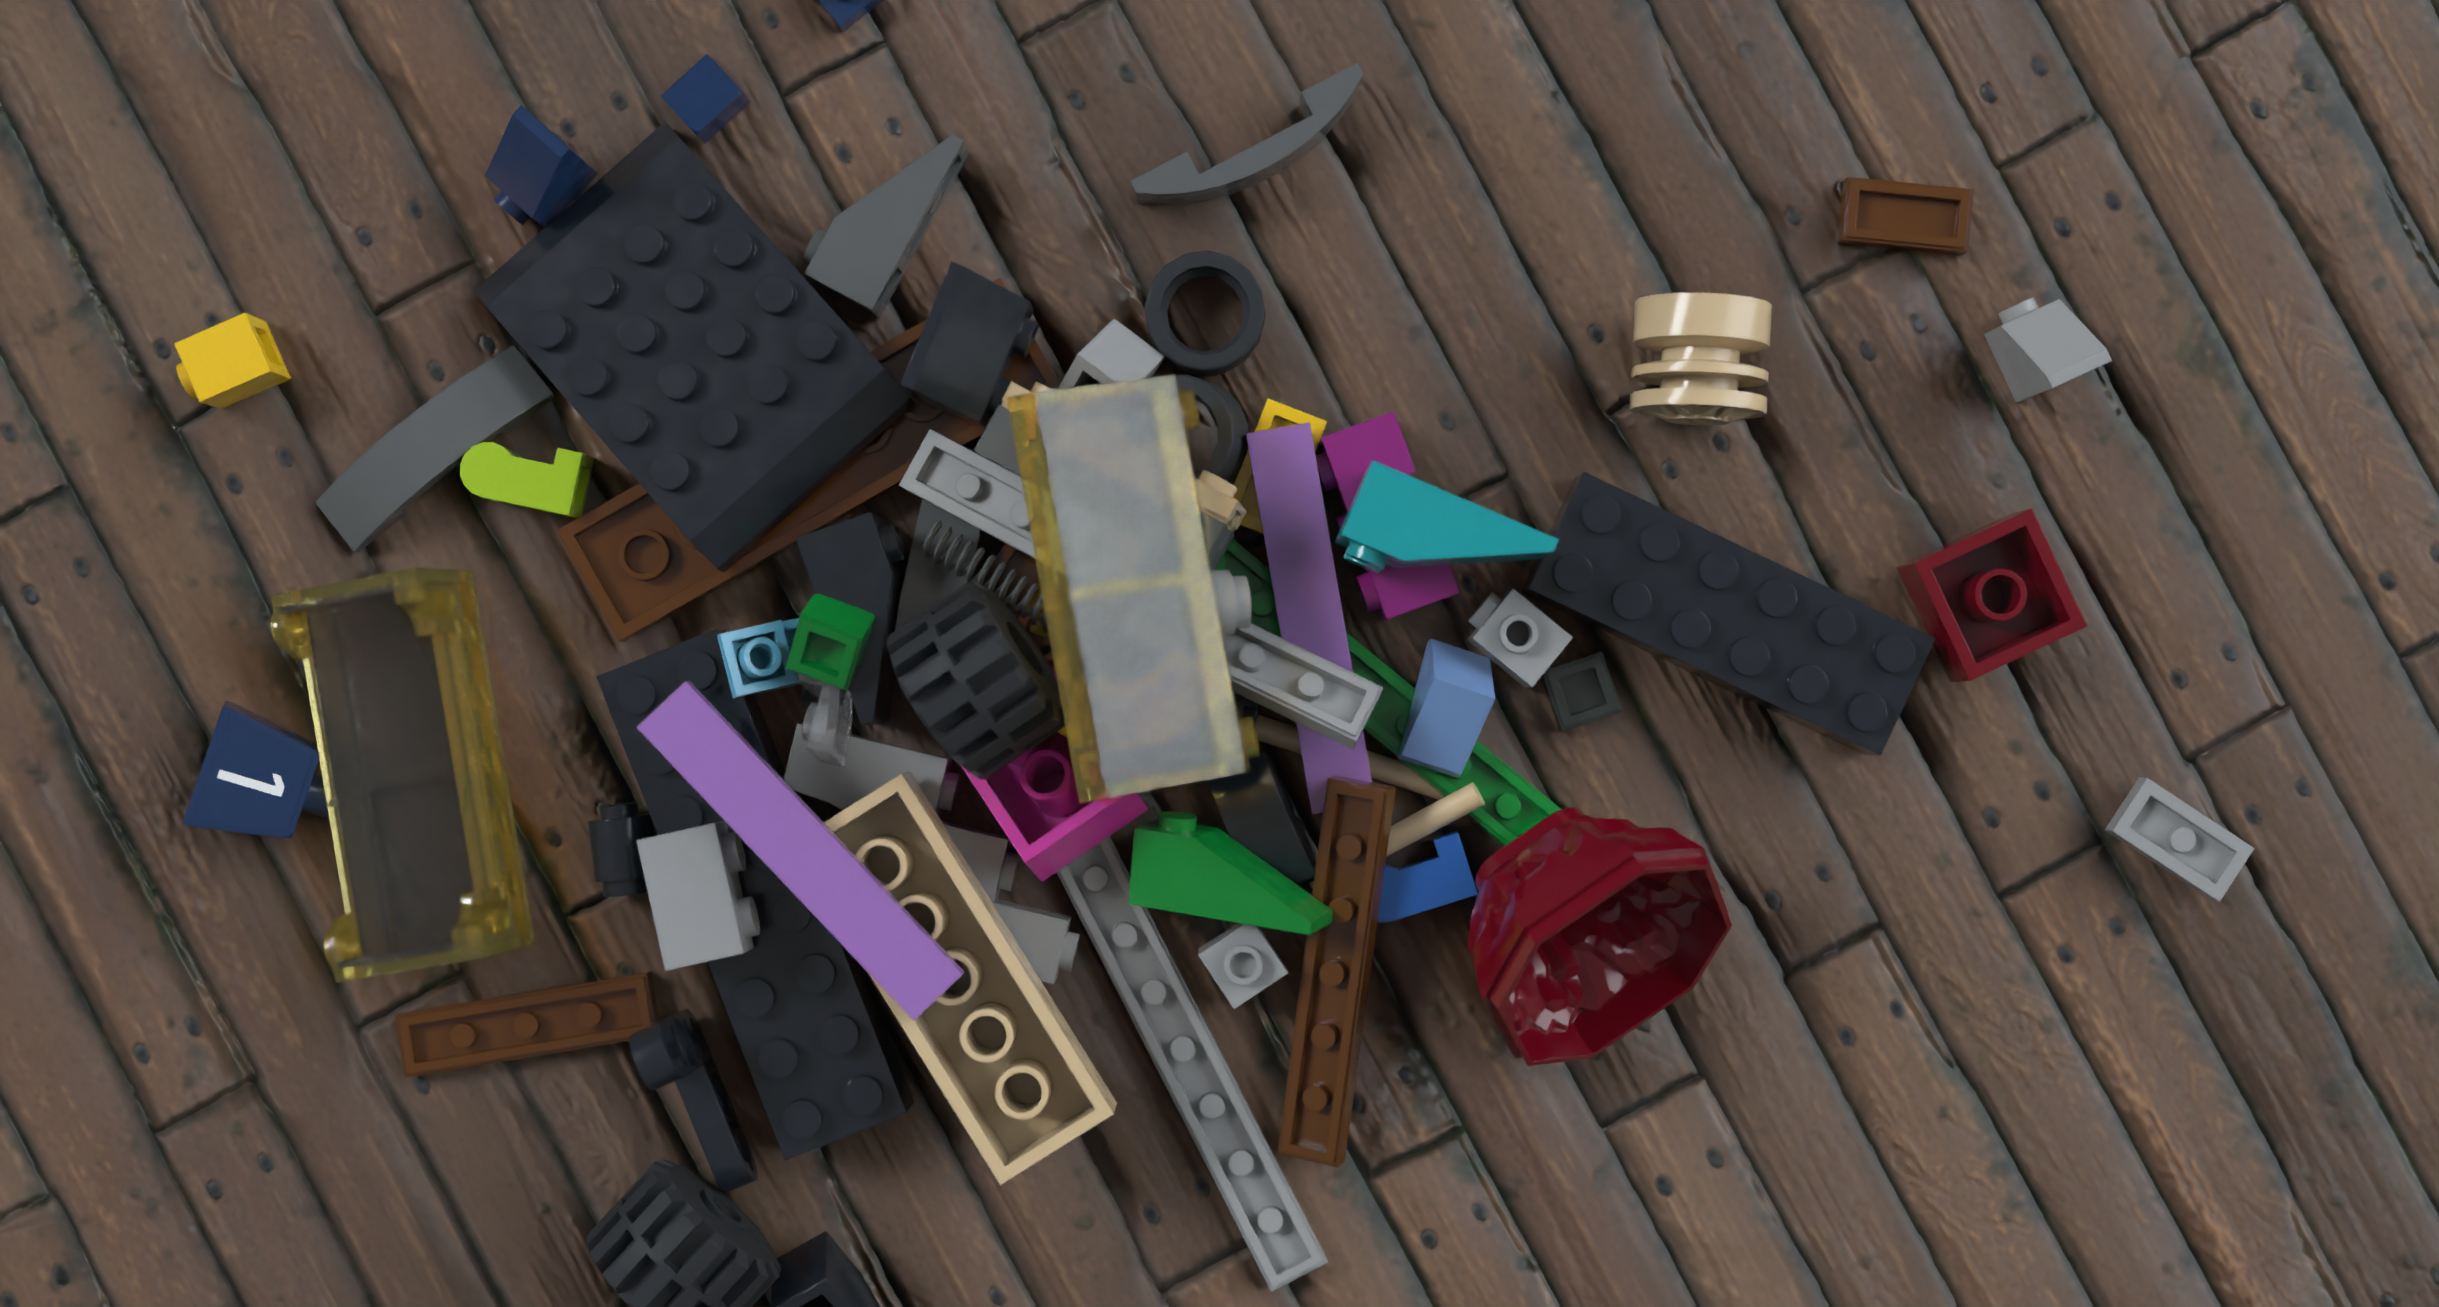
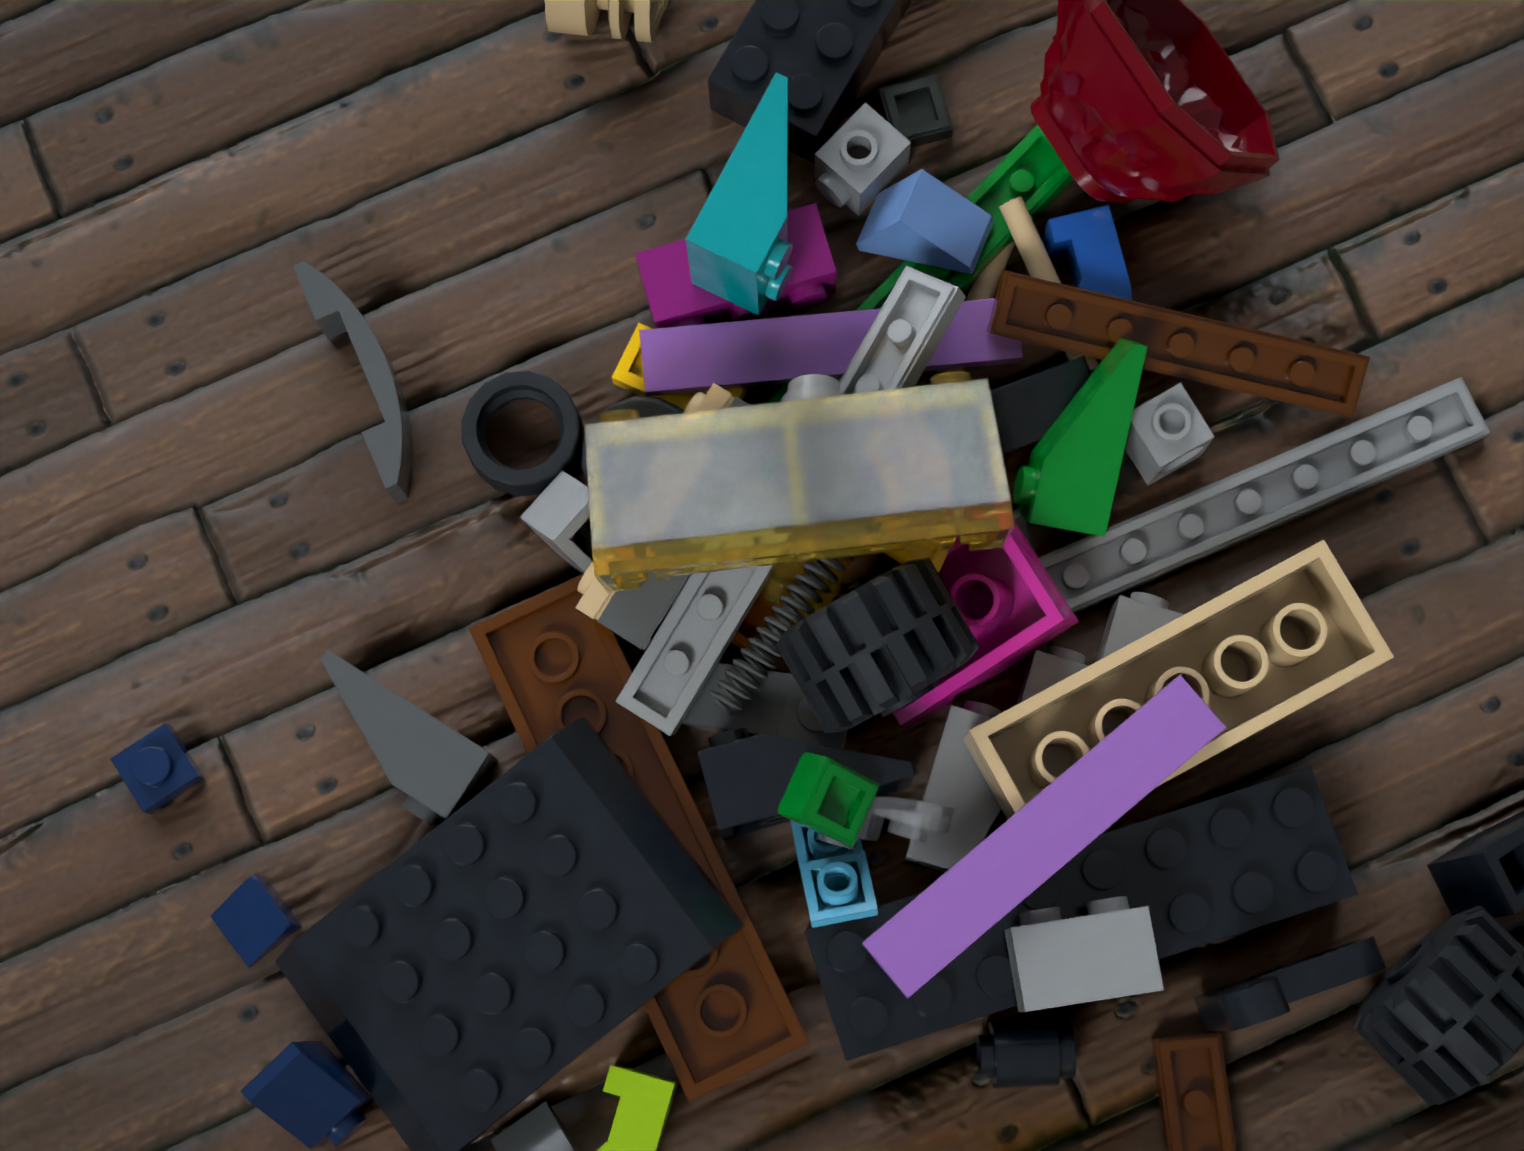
camera: 80 degrees left, 10 degrees down
black slope [900,261,1039,428] -> none

